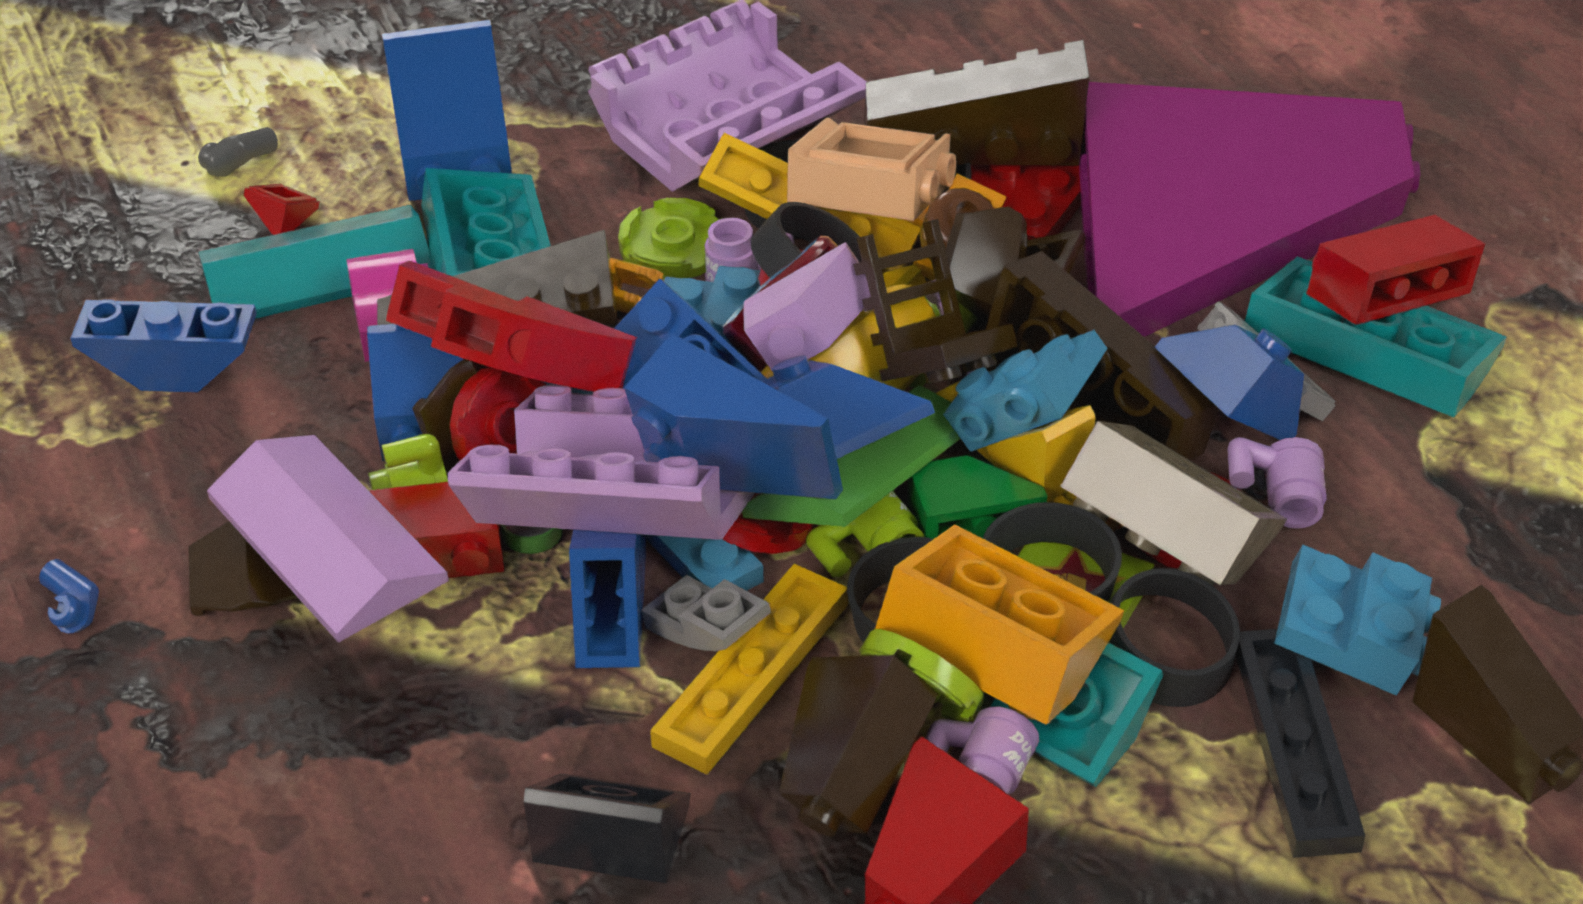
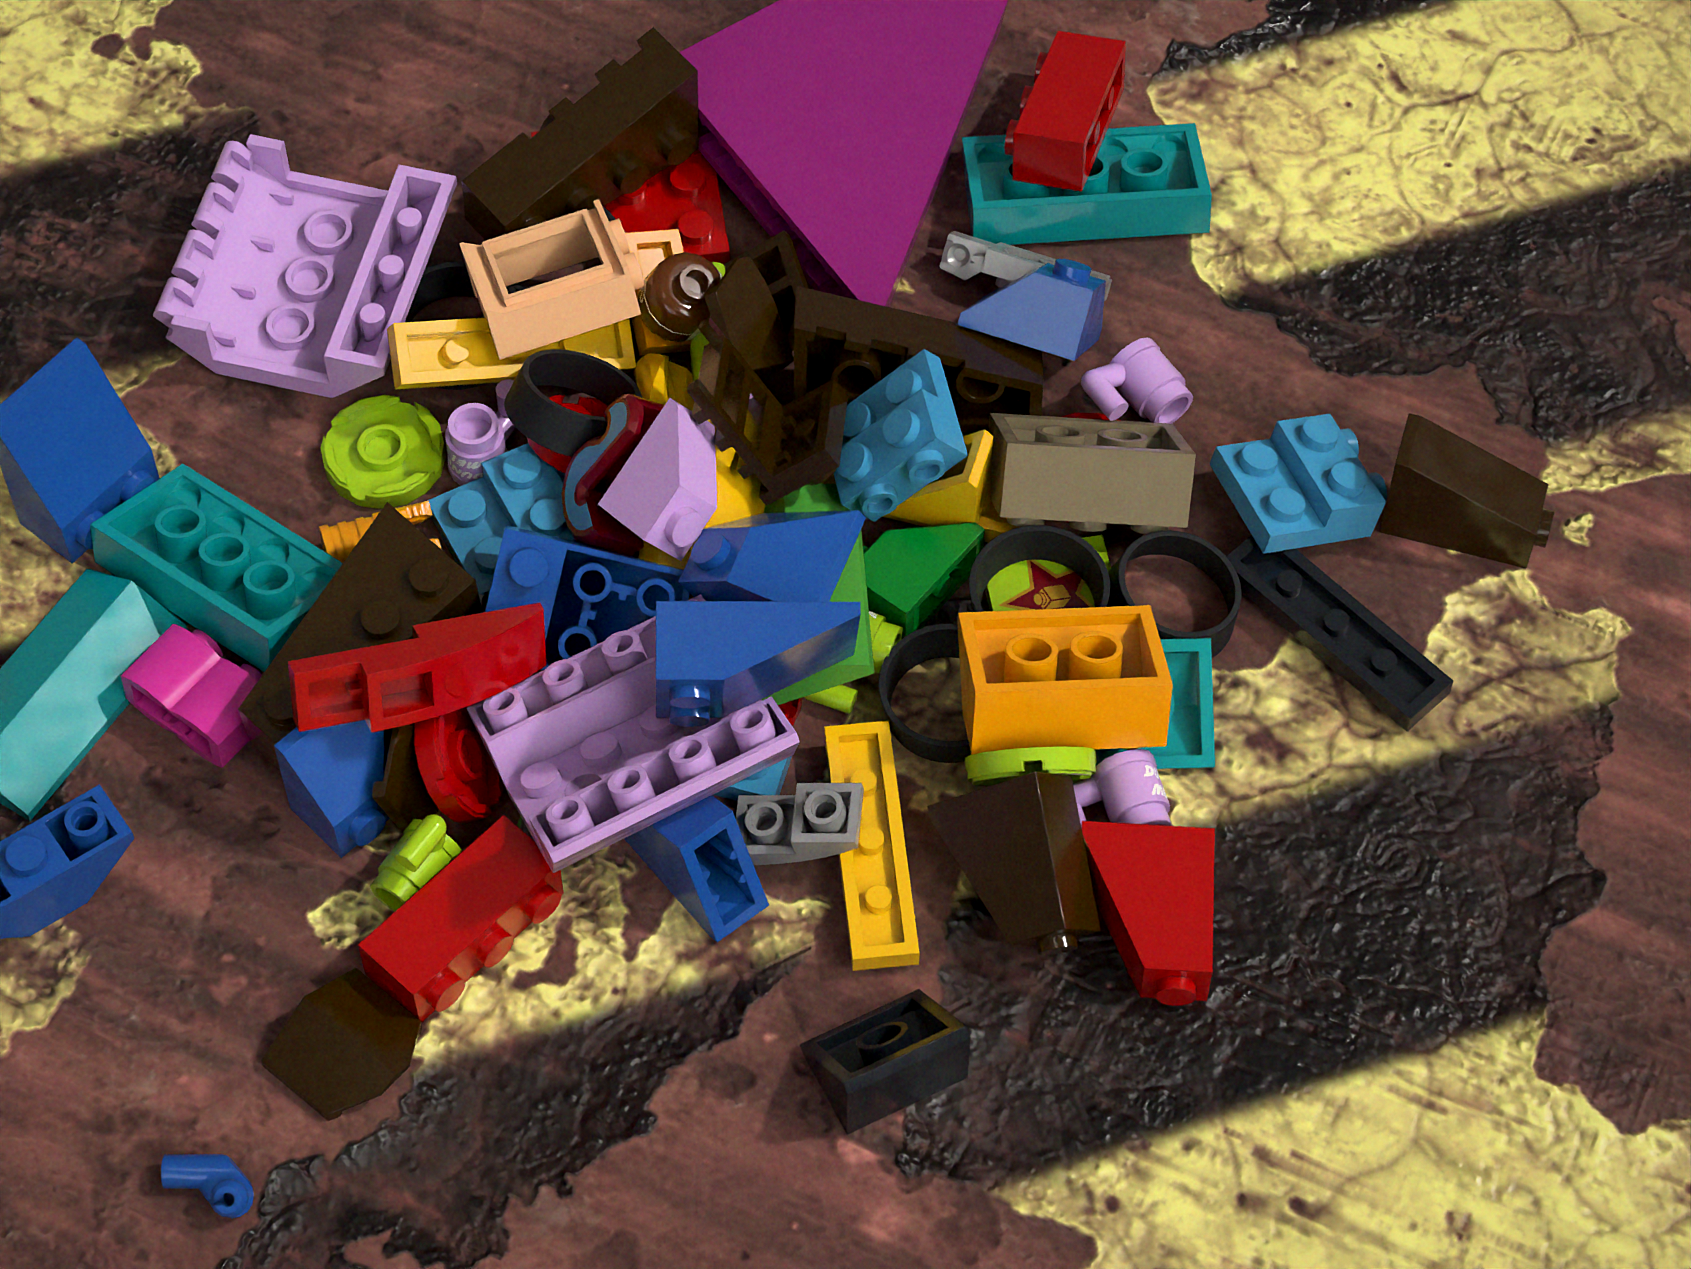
camera: 40 degrees left, 15 degrees up
lavender slope [207,435,449,643] -> none

